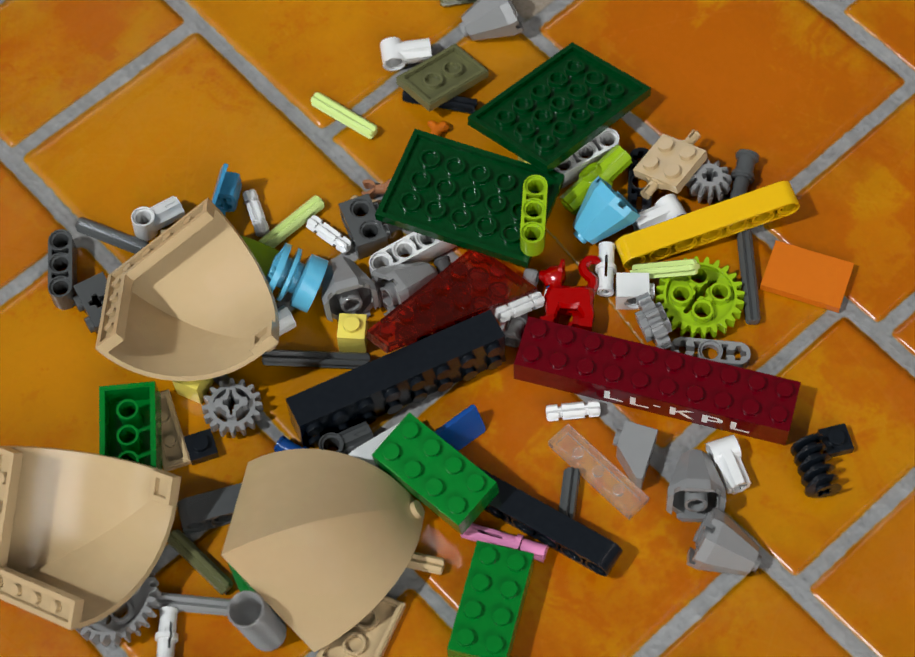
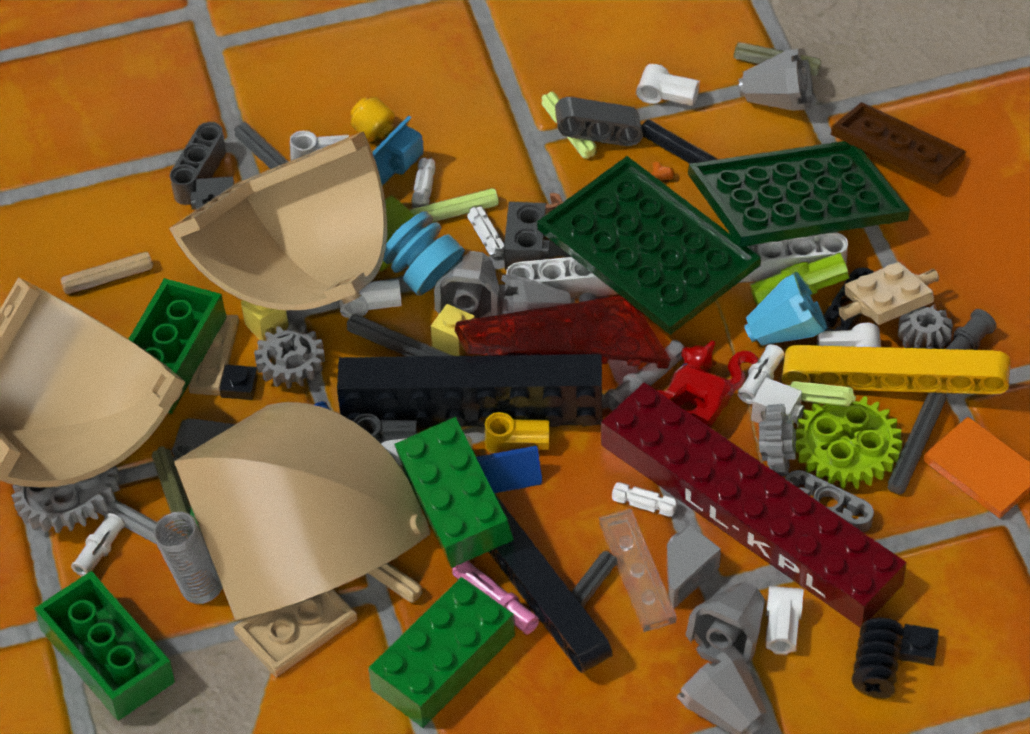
camera: 25 degrees right, 10 degrees down
olive tile [396,44,489,112] -> none
white axle [494,291,545,323] -> none
lime beam [520,175,548,257] -> none
none -> tan axle [61,252,153,294]
none -> yellow head [350,97,395,142]
none -> yellow piece [484,412,549,454]
none -> dark grey beam [555,97,643,146]
none -> reddish brown tile [830,102,966,185]

